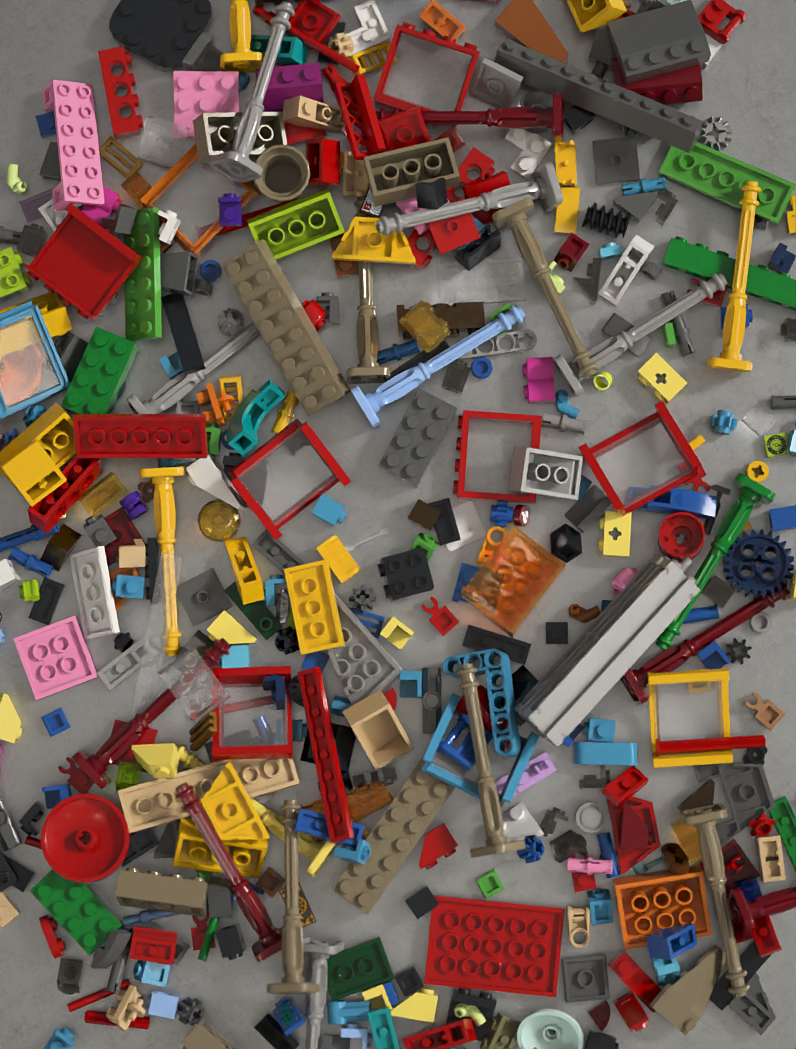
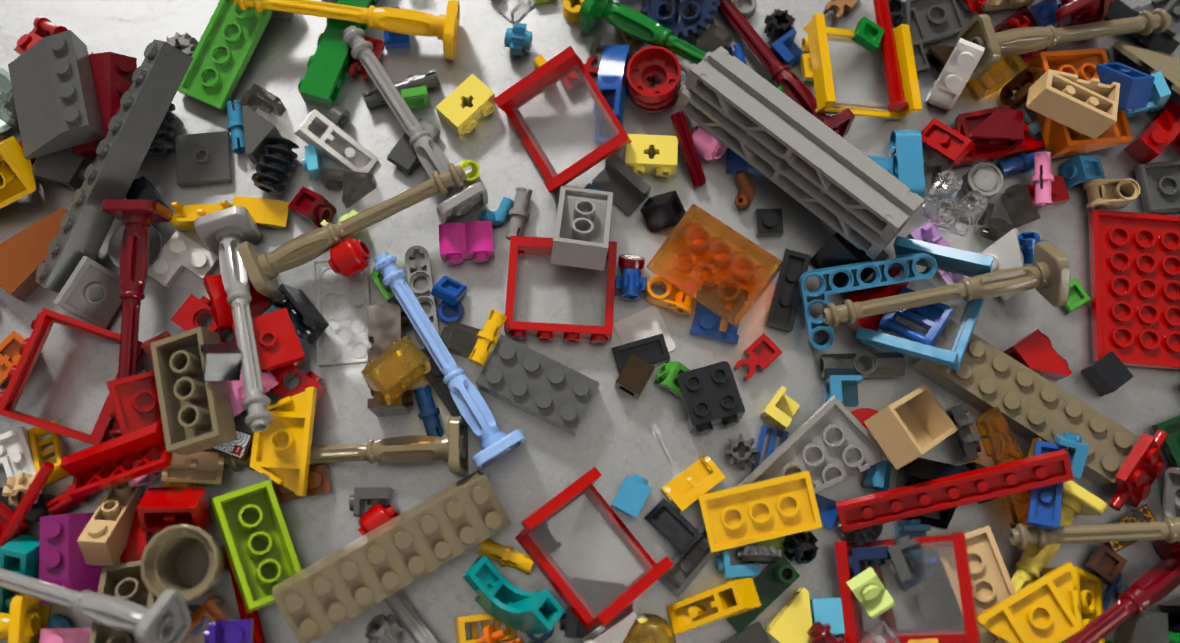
camera: 100 degrees left, 10 degrees down
none -> red head [328,237,371,277]
none -> blue tile [431,276,468,306]
none -> yellow pin [468,310,507,366]
none -> black tile [644,498,704,558]
none -> dark red axle [671,111,706,187]
none -> yellowish green bracket [846,567,895,619]
none -> green plate [851,16,884,53]
none -> dark grey bracket [888,535,921,583]
none -> clear piece [921,170,988,236]
none -> white plate [926,38,985,111]
none -> tan wedge [1026,69,1120,139]
none -> red plate [1108,430,1169,511]

